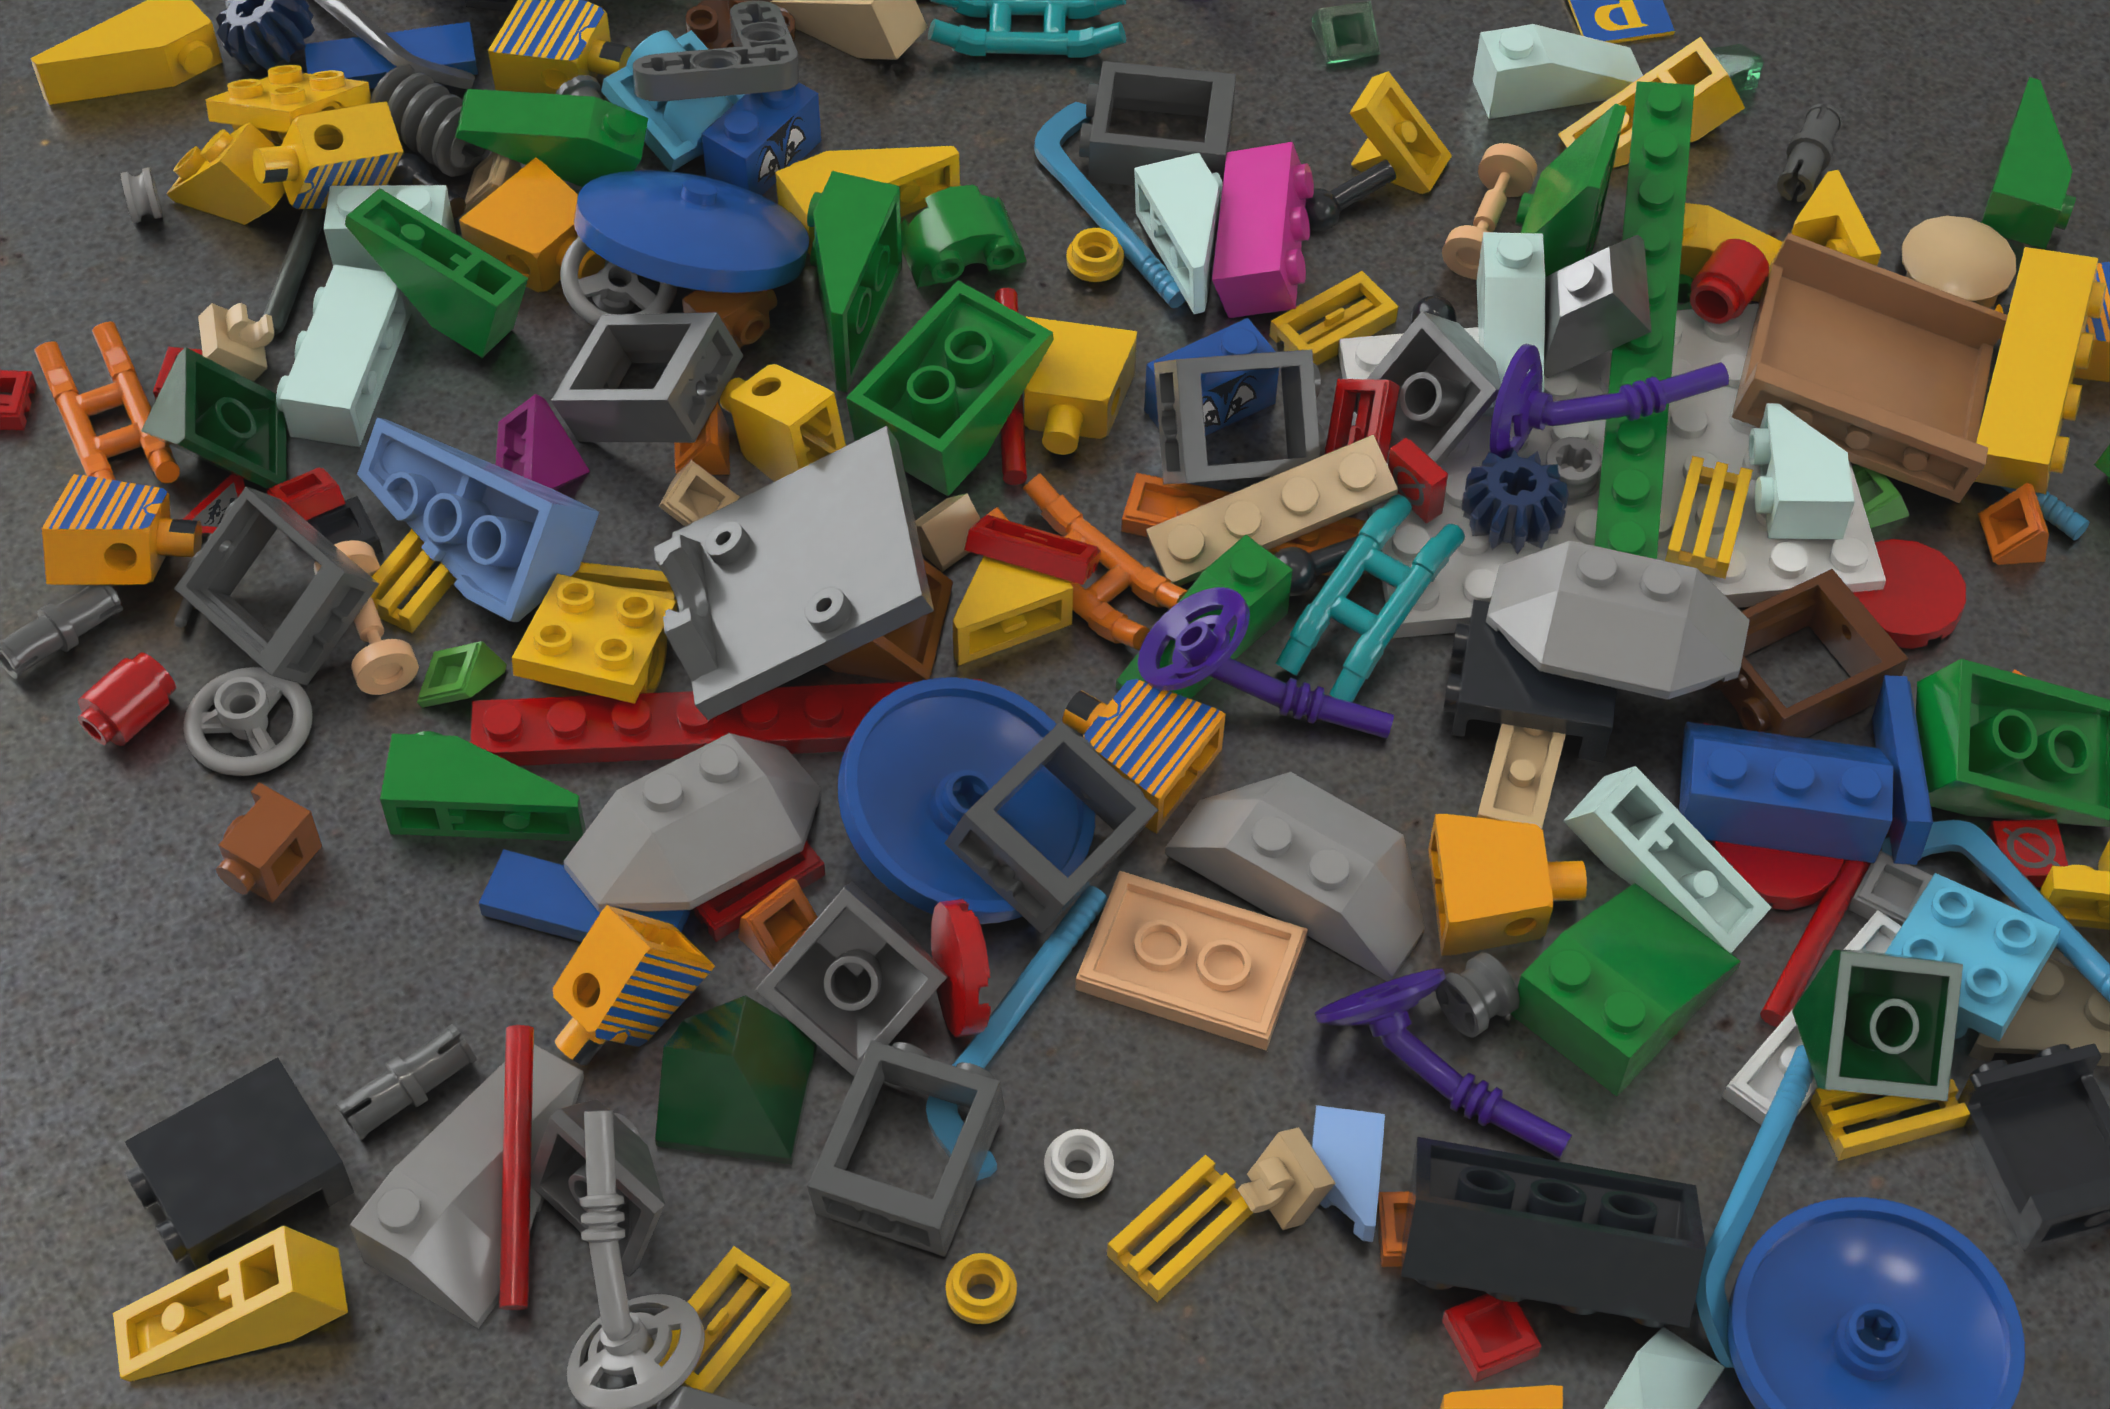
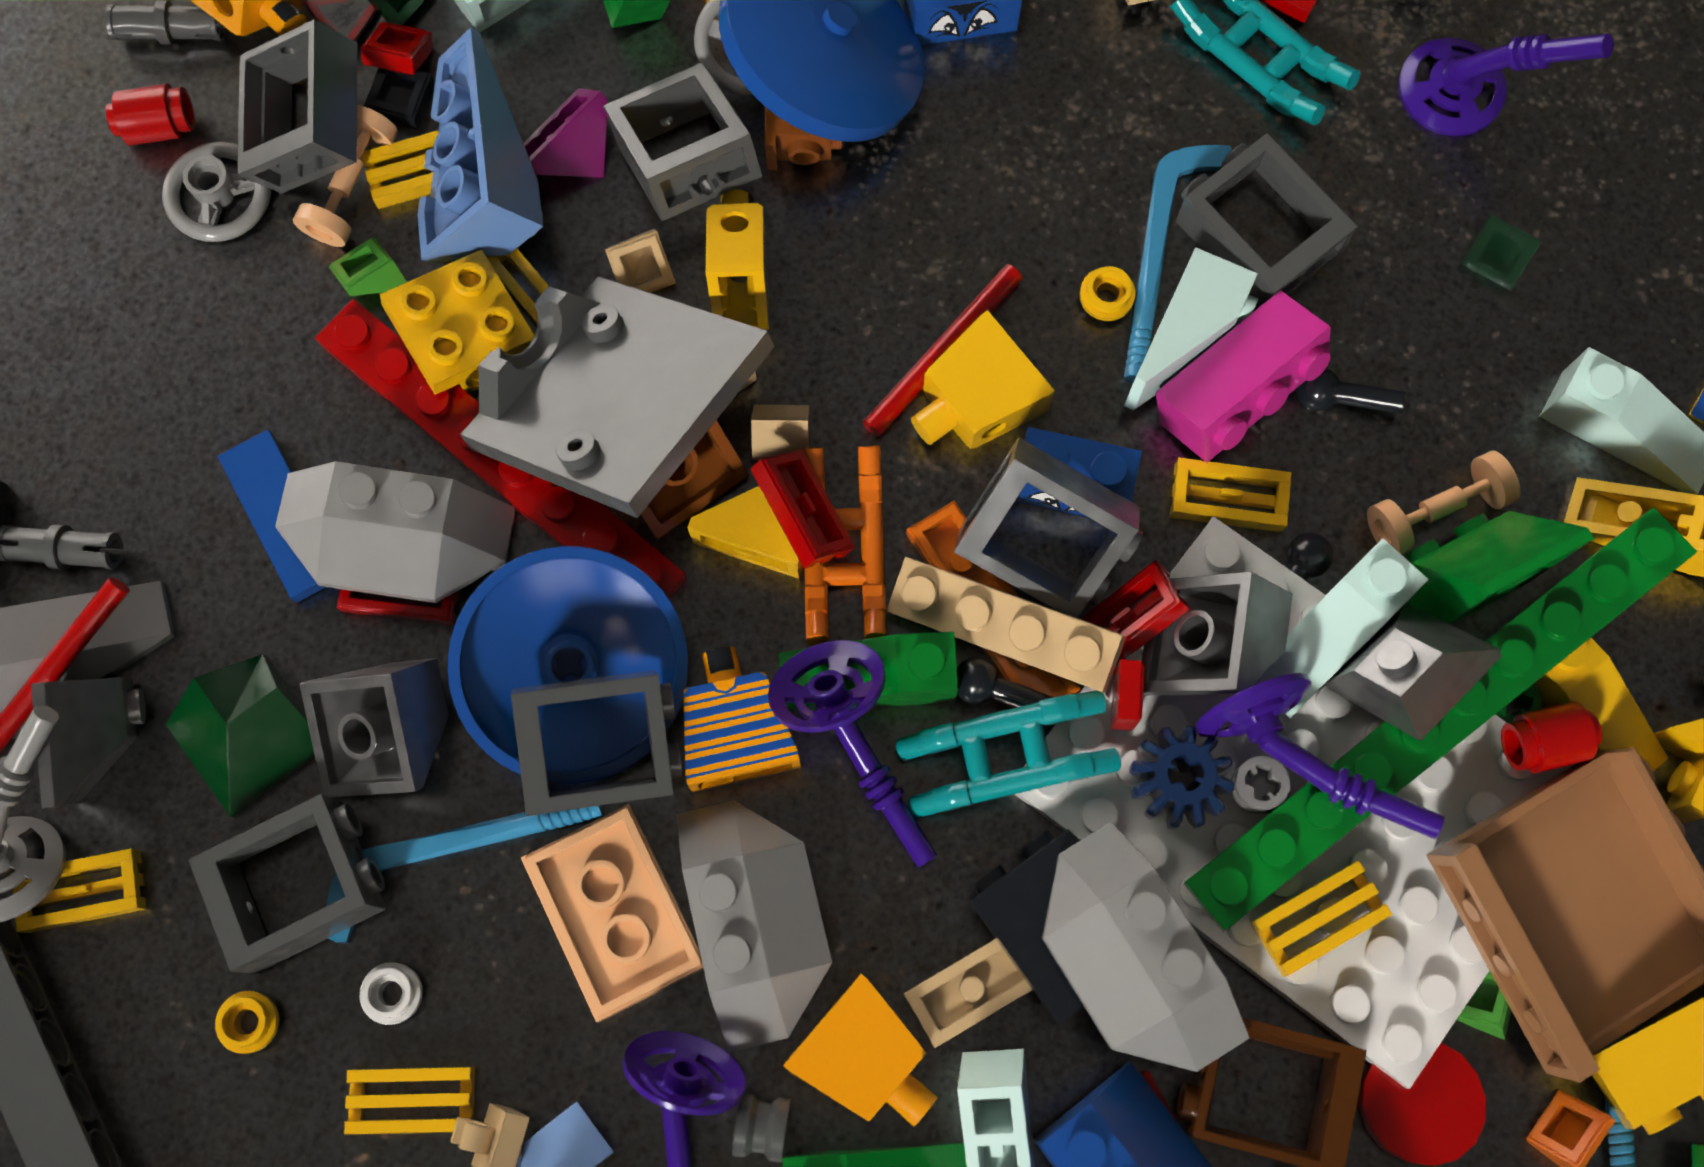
camera: 45 degrees right, 20 degrees up
dark orange brick [216,782,322,903] -> none
green slope [380,731,586,842] -> none
light orange torso [553,905,715,1066] -> none
orange slope [674,401,730,475] -> none
orange slope [738,878,818,970] -> none
yellow slope [775,146,960,254] -> none
green slope [807,171,902,393] -> none
green slope [846,280,1054,496] -> none
green cylinder [901,185,1027,288] -> none
red tile [931,899,991,1037] -> none
yellow slope [1349,71,1452,194] -> none
light aqua slope [1749,403,1855,539] -> none

